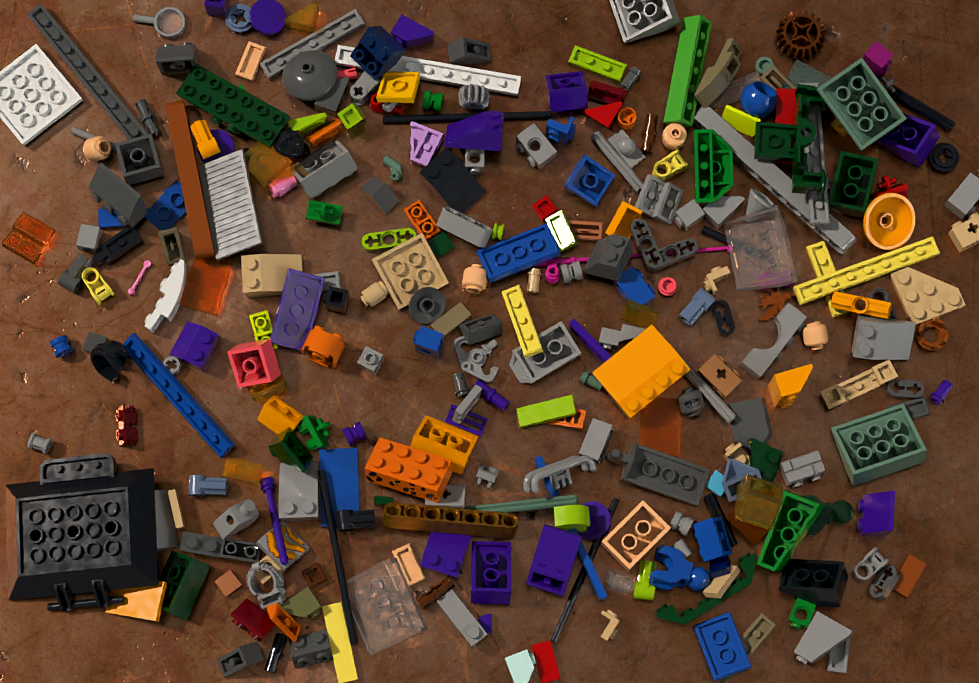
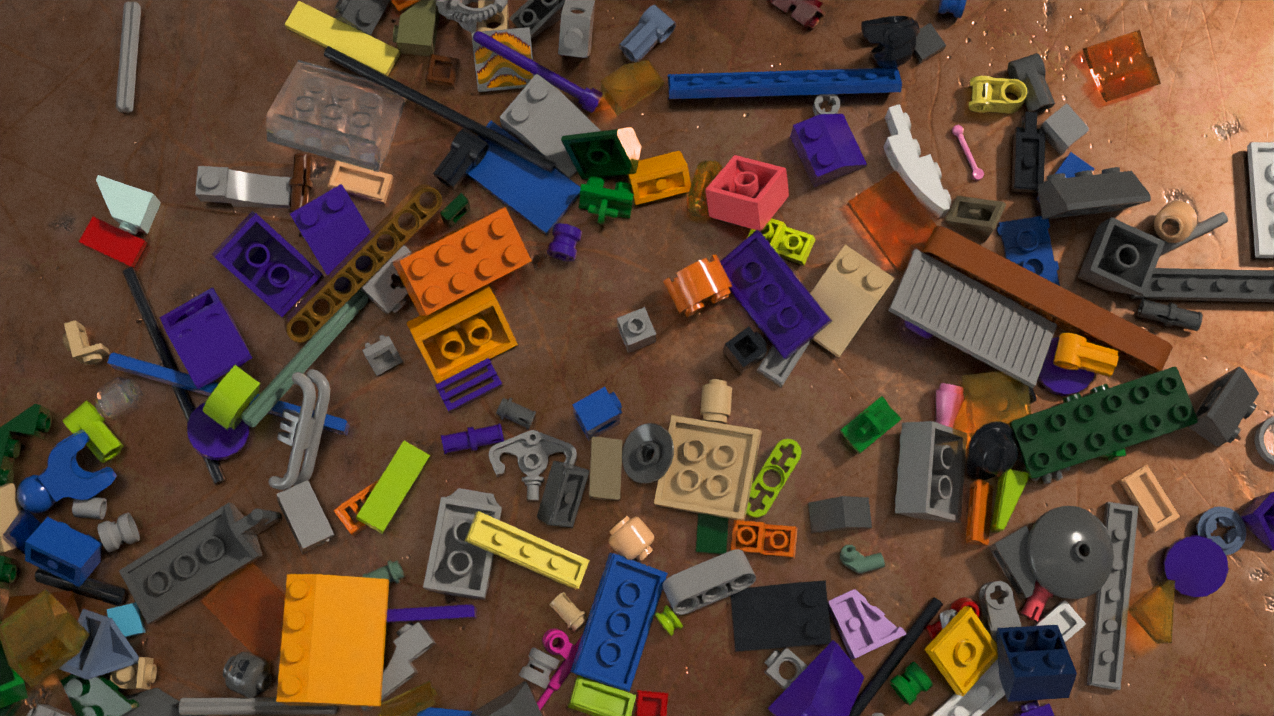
camera: 125 degrees right, 0 degrees up
lime brick [337,102,366,130] -> none
light grey tile [452,385,482,424] -> none
dark purple tile [477,614,492,634] -> none
light nougat brick [601,501,671,572] -> none

